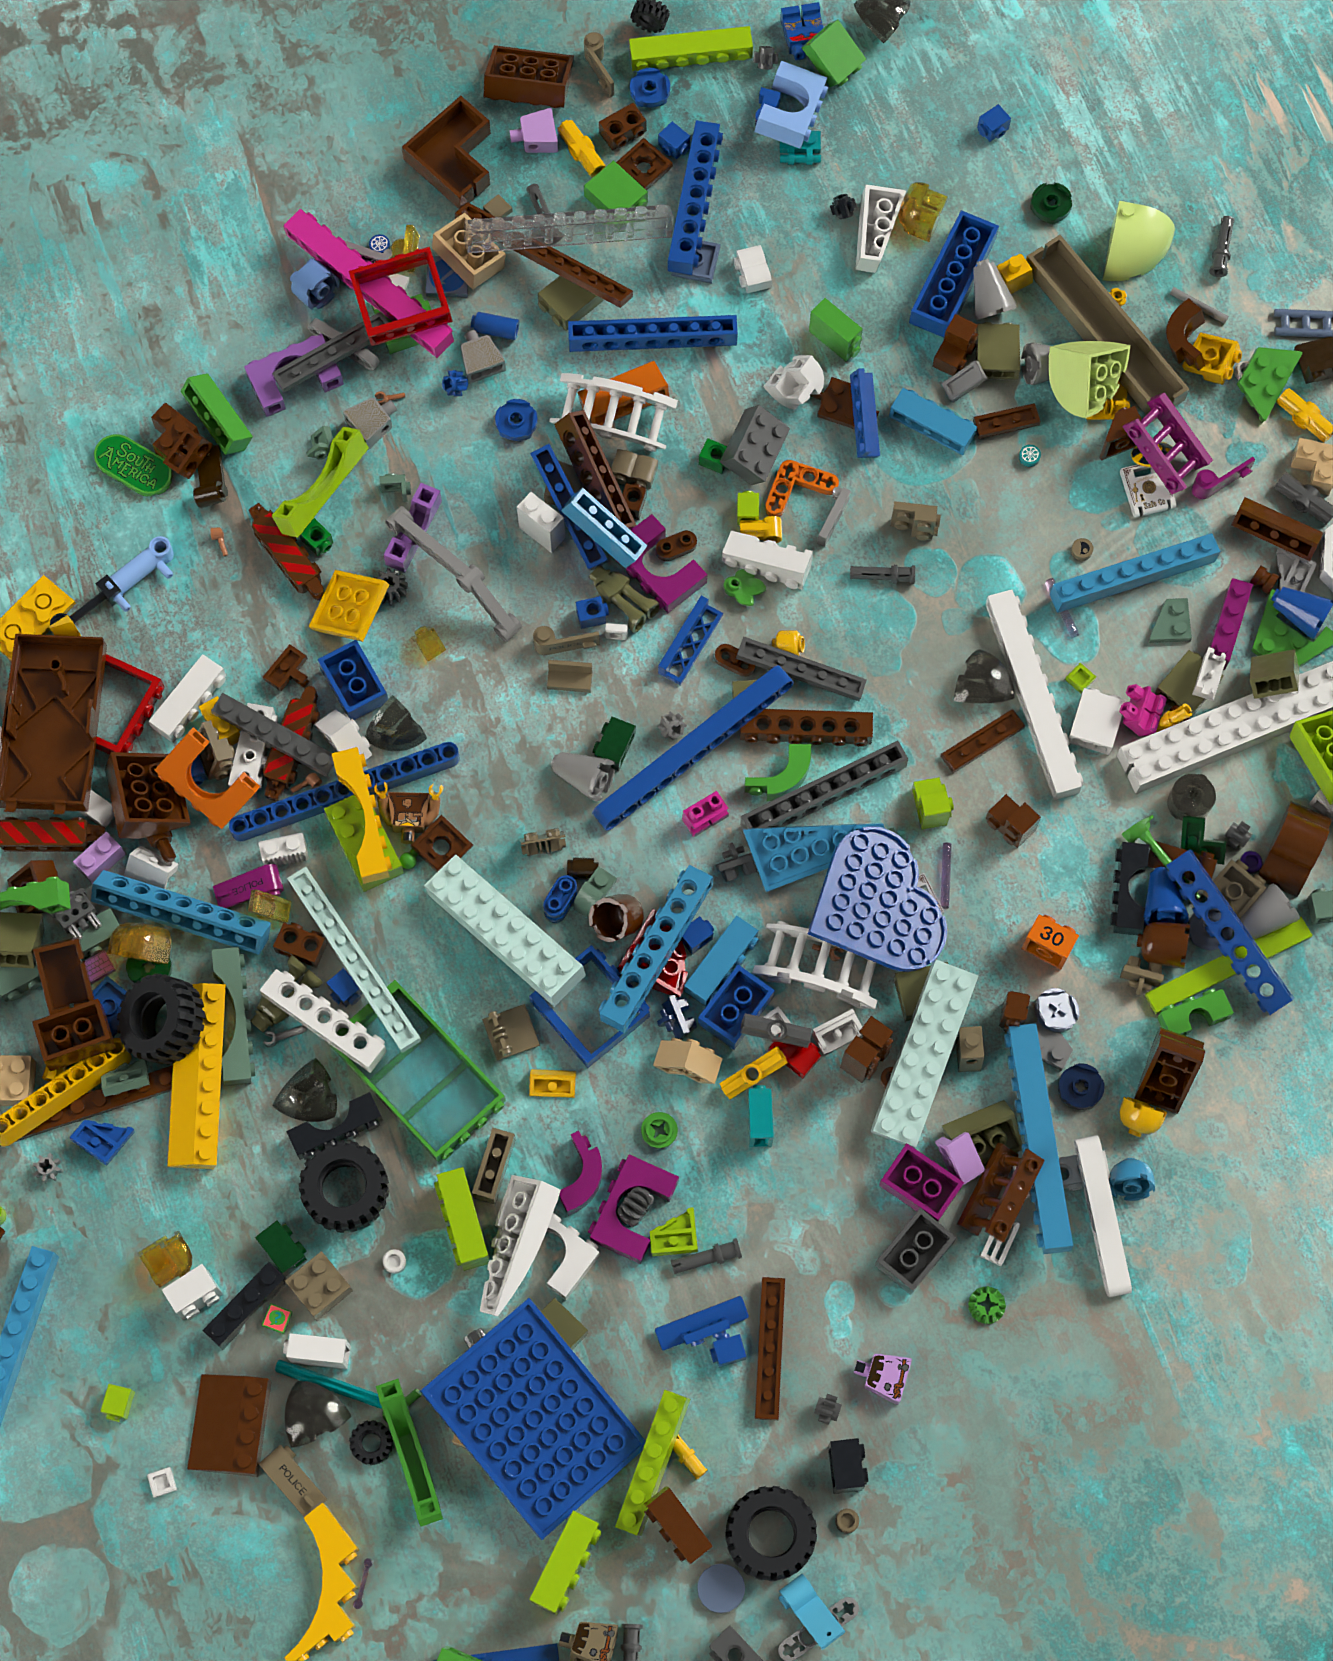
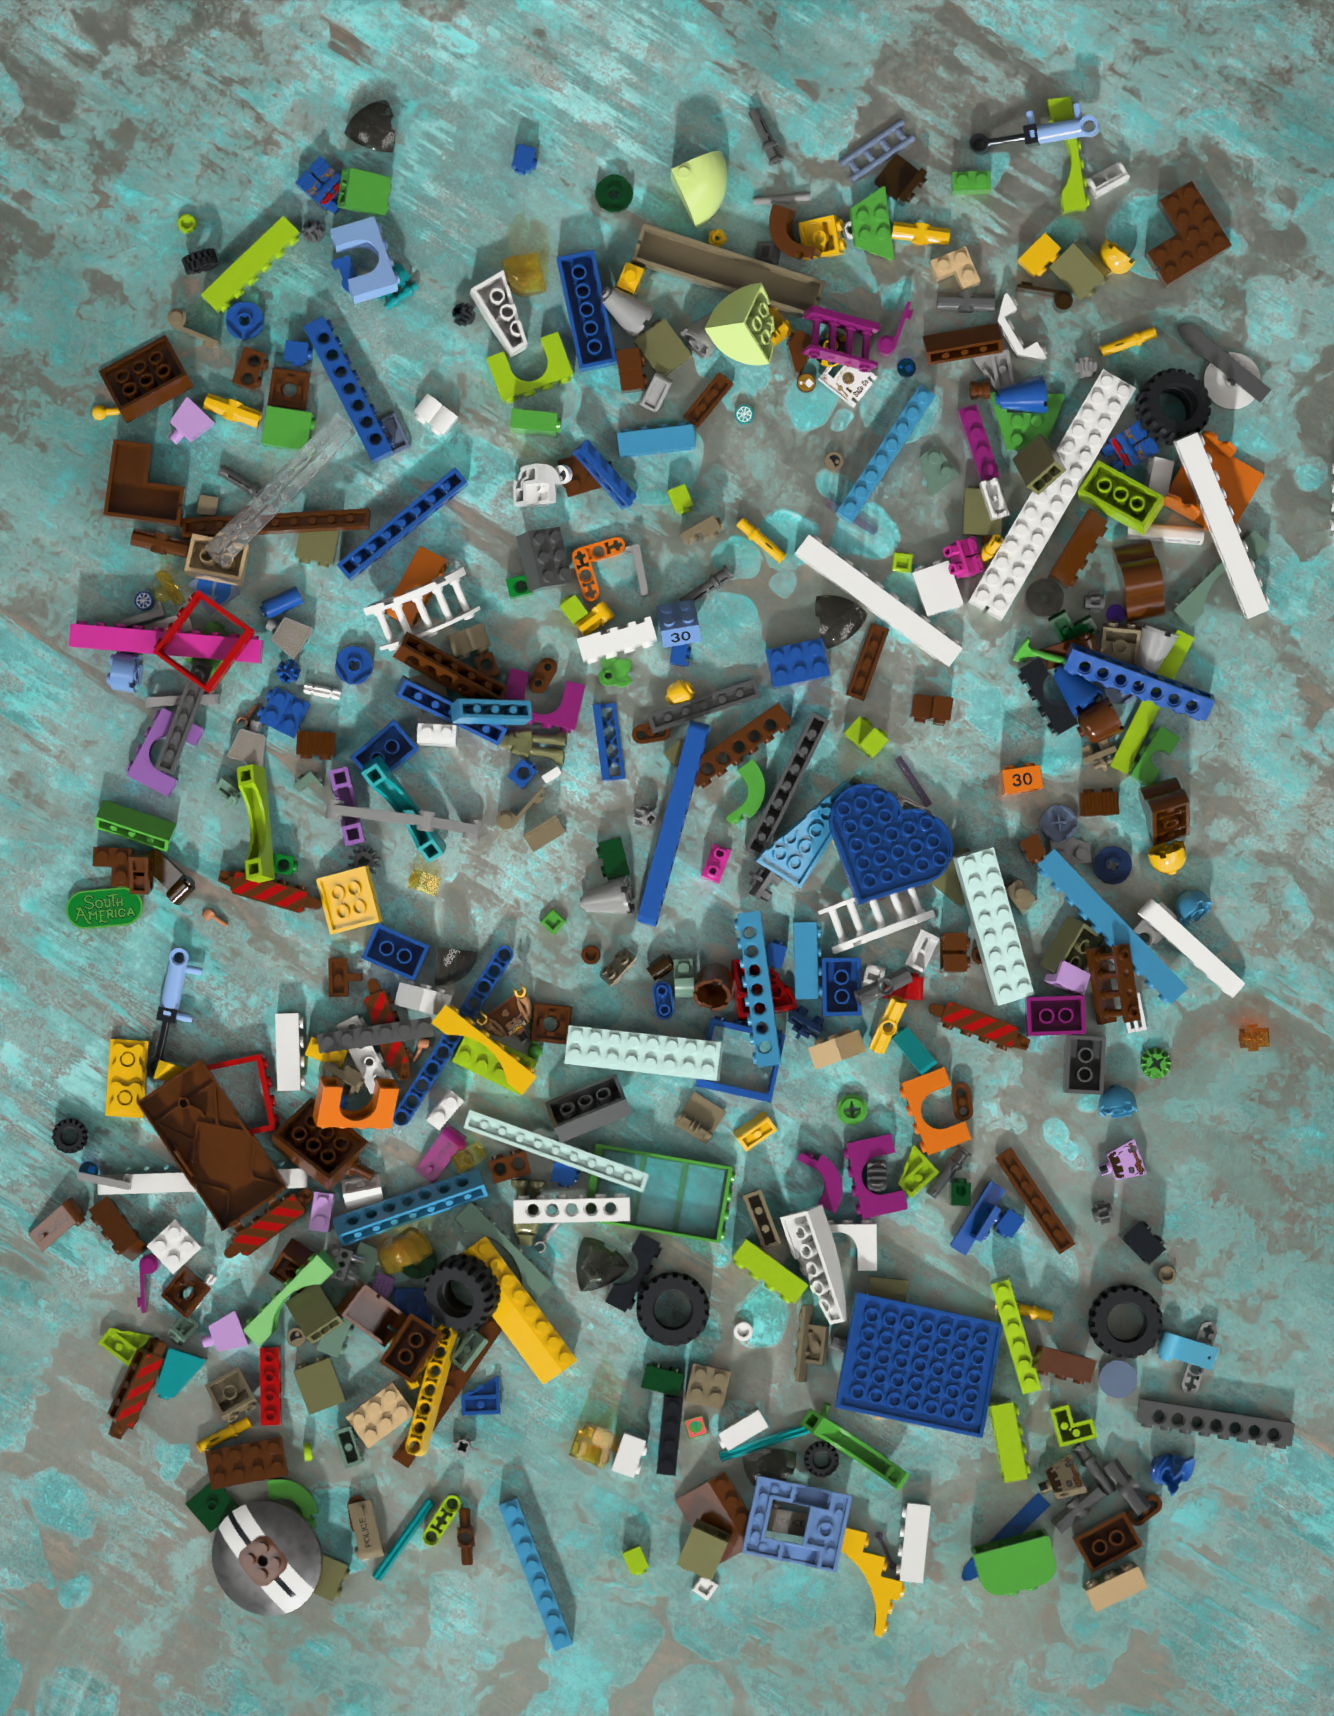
camera: 40 degrees left, 15 degrees up
none -> yellow bar [92,405,121,420]
none -> reddish brown piece [130,529,190,558]
none -> blue plate [257,687,311,738]
none -> reddish brown brick [296,731,337,760]
none -> white axle [303,683,341,700]
none -> blue brick [350,720,420,773]
none -> teal arch [361,755,447,863]
none -> lime arch [486,332,574,404]
none -> bright green tile [540,908,567,935]
none -> dark grey brick [545,1074,632,1143]
none -> white tile [554,465,572,484]
none -> reddish brown tile [581,945,601,965]
none -> medium blue brick [656,599,701,648]
none -> lime brick [667,484,693,515]
none -> blue brick [669,644,691,667]
none -> olive brick [676,1519,732,1581]
none -> yellow pin [736,517,787,563]
none -> medium blue piece [741,1475,852,1573]
none -> dark grey slope [755,242,781,264]
none -> blue brick [765,638,830,689]
none -> dark tan bracket [794,1305,829,1382]
none -> tile [797,373,816,393]
none -> white brick [896,1501,931,1583]
none -> tile [897,358,916,378]
none -> orange arch [898,1067,972,1155]
none -> reddish brown hinge [928,1001,1030,1051]
none -> dark green brick [948,1178,971,1206]
none -> reddish brown plate [951,1082,973,1121]
none -> reddish brown slope [1047,508,1108,589]
none -> lime brick [1048,1403,1097,1447]
none -> reddish brown brick [1078,788,1119,817]
none -> dark azure cylinder [1099,1085,1138,1118]
none -> clear orange brick [1238,1024,1270,1052]

